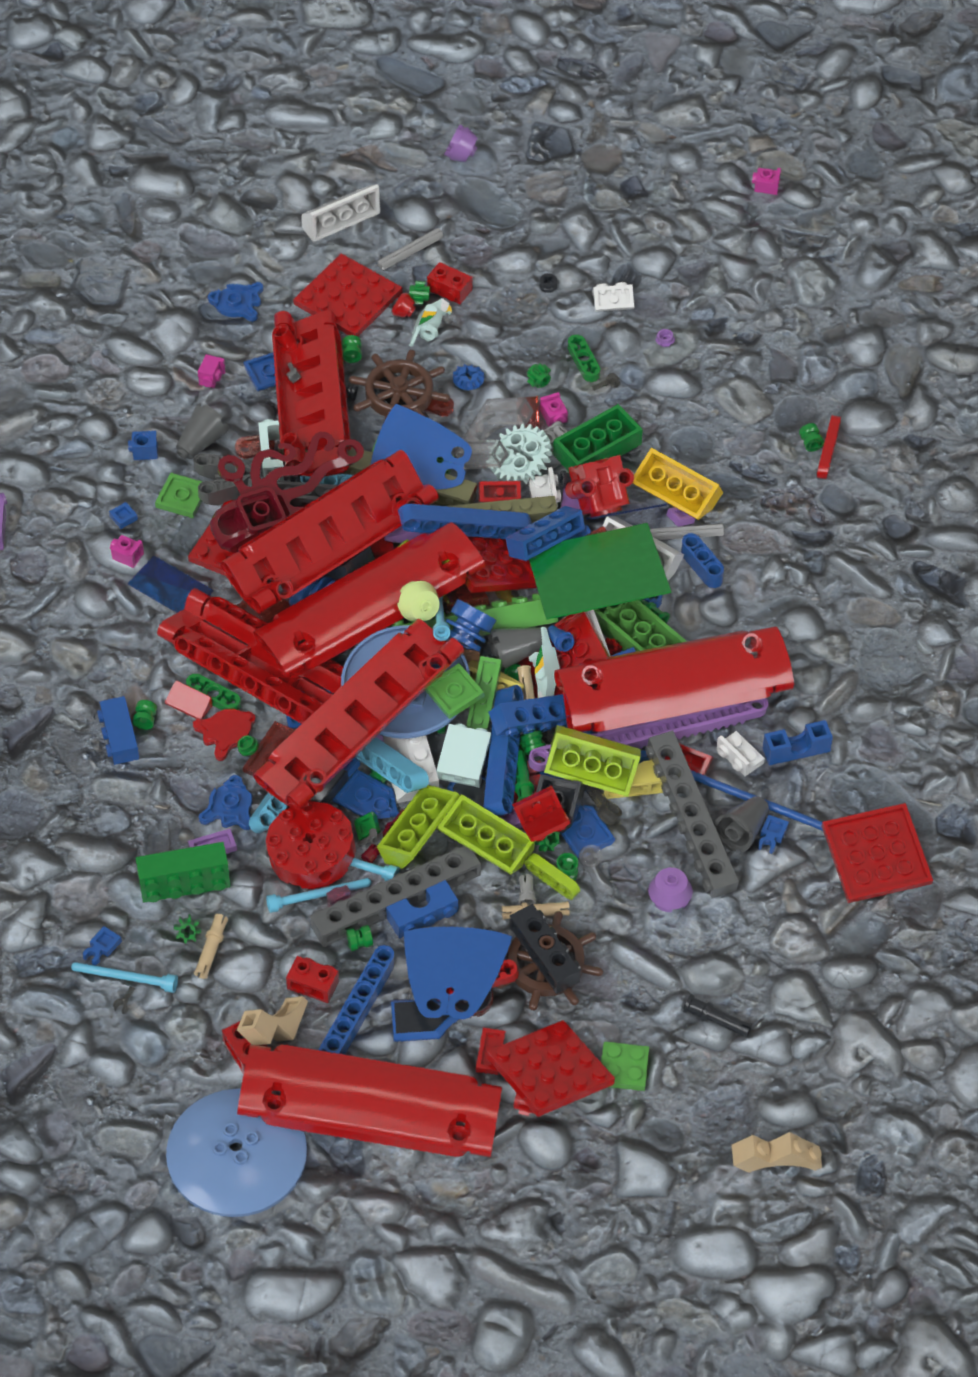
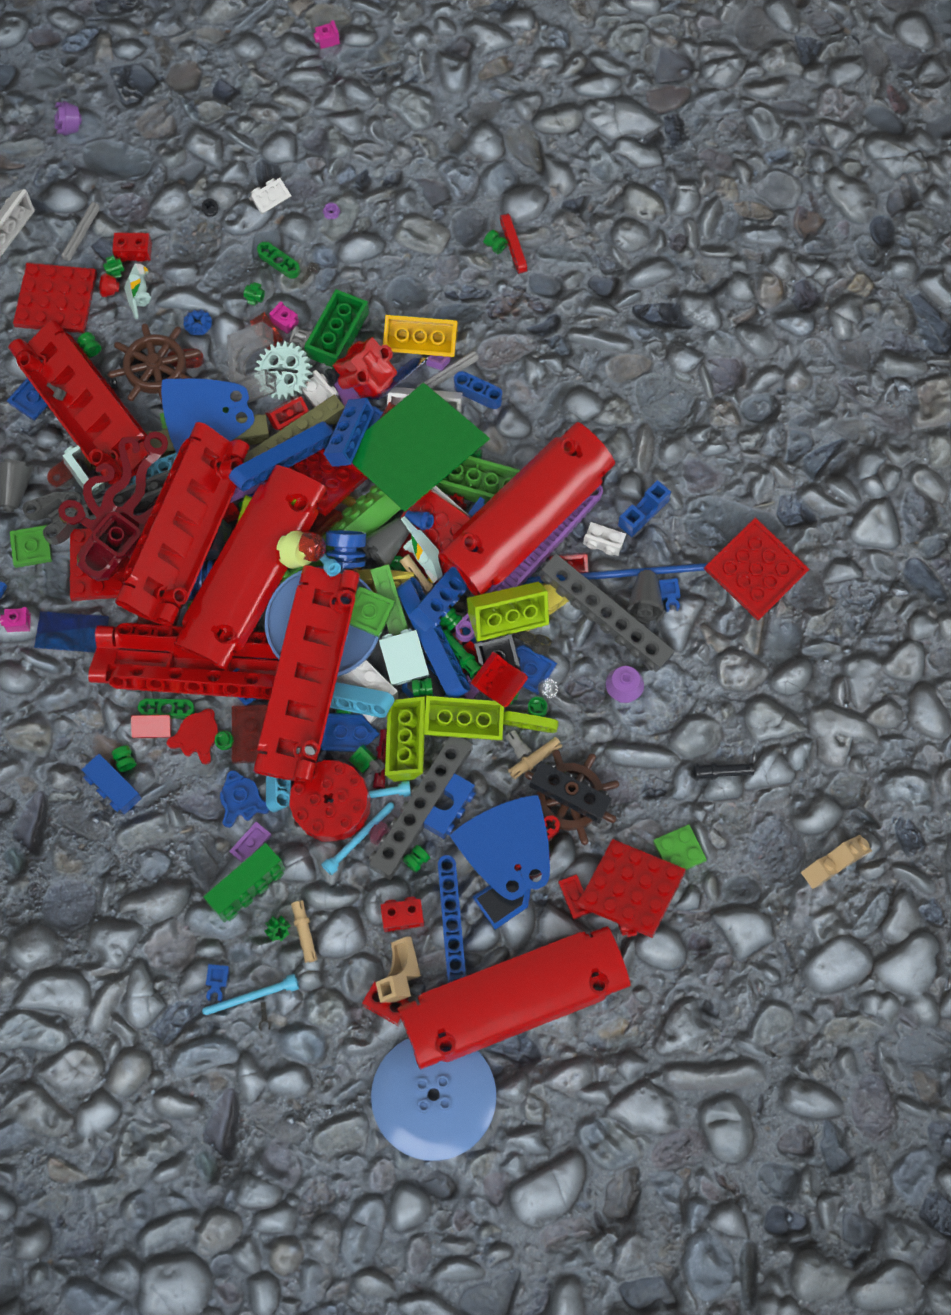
camera: 30 degrees left, 15 degrees up
none -> clear red hair [299,531,326,562]
none -> green wheel [412,678,433,698]

